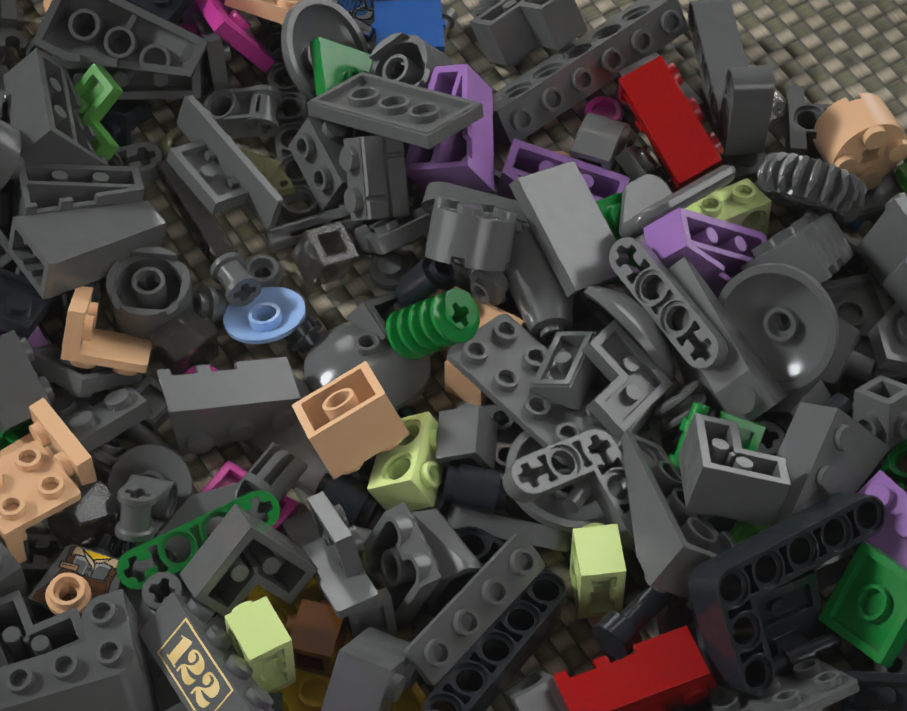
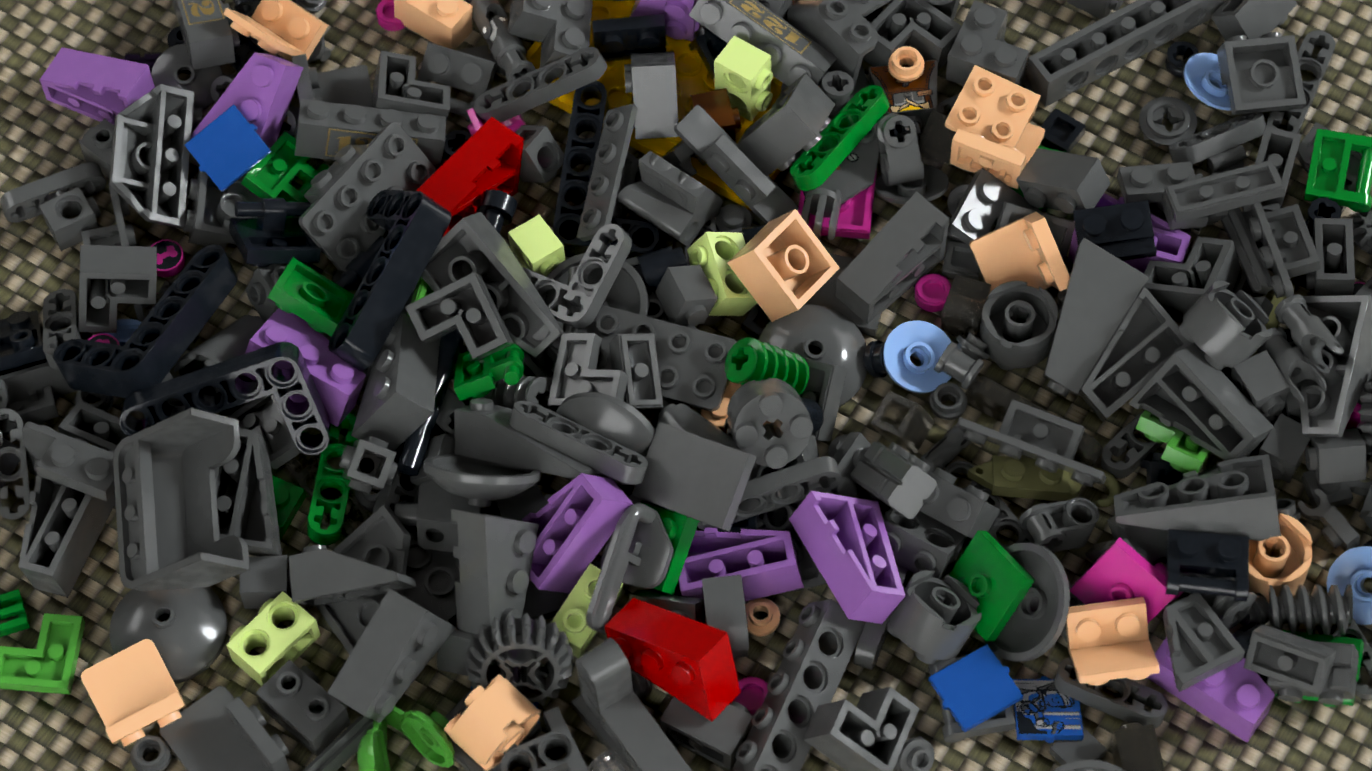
camera: 155 degrees right, 5 degrees up
dark grey tile [307,72,484,149] -> none

